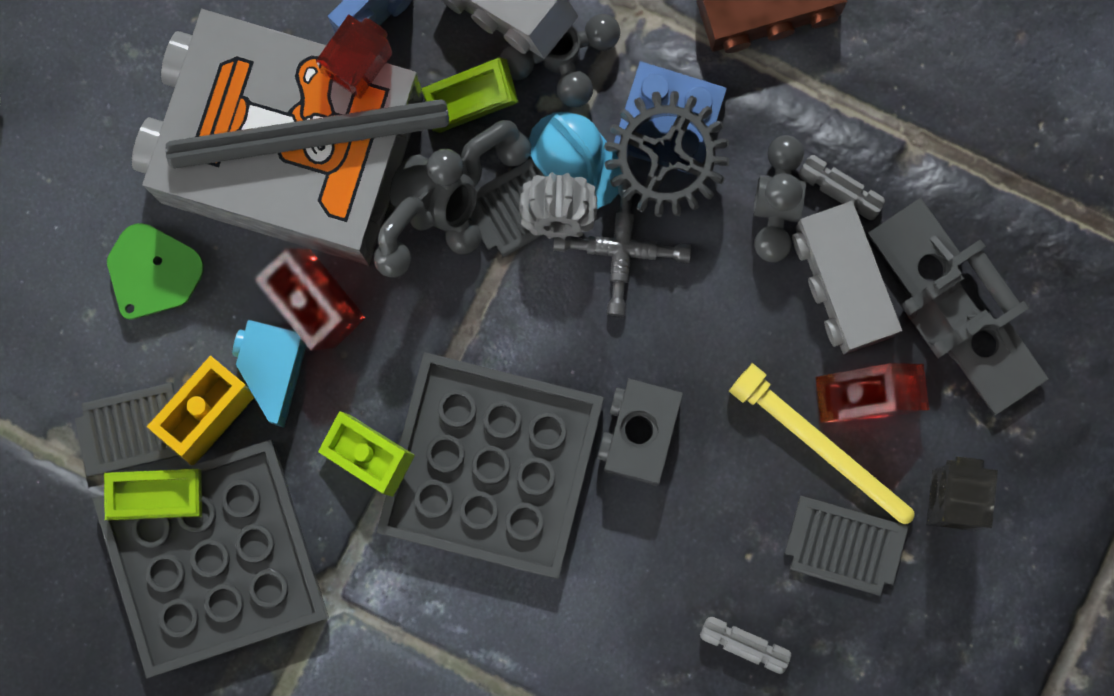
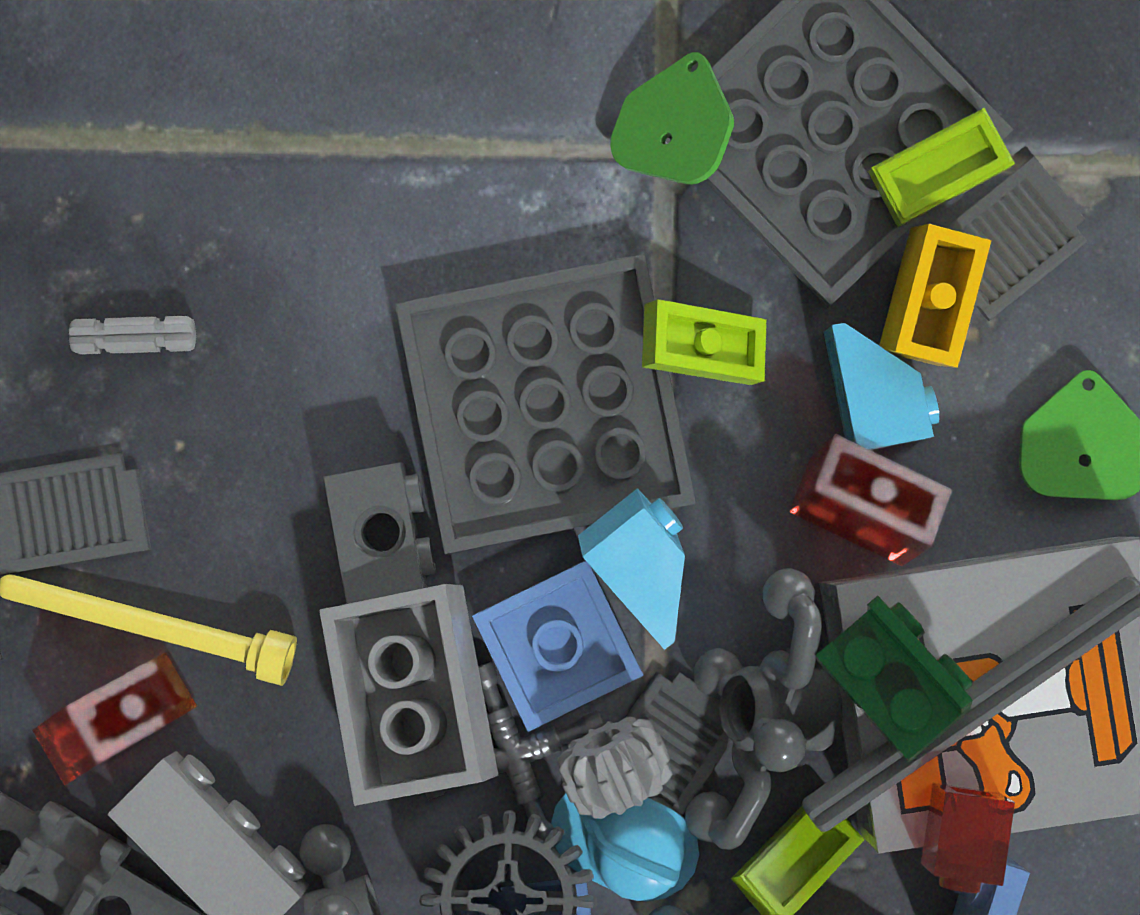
camera: 155 degrees right, 5 degrees up
none -> light grey brick [319,584,498,806]
none -> medium blue plate [472,560,644,732]
none -> medium azure slope [578,488,685,650]
none -> bright green piece [610,52,734,184]
none -> dark green bracket [816,595,973,763]

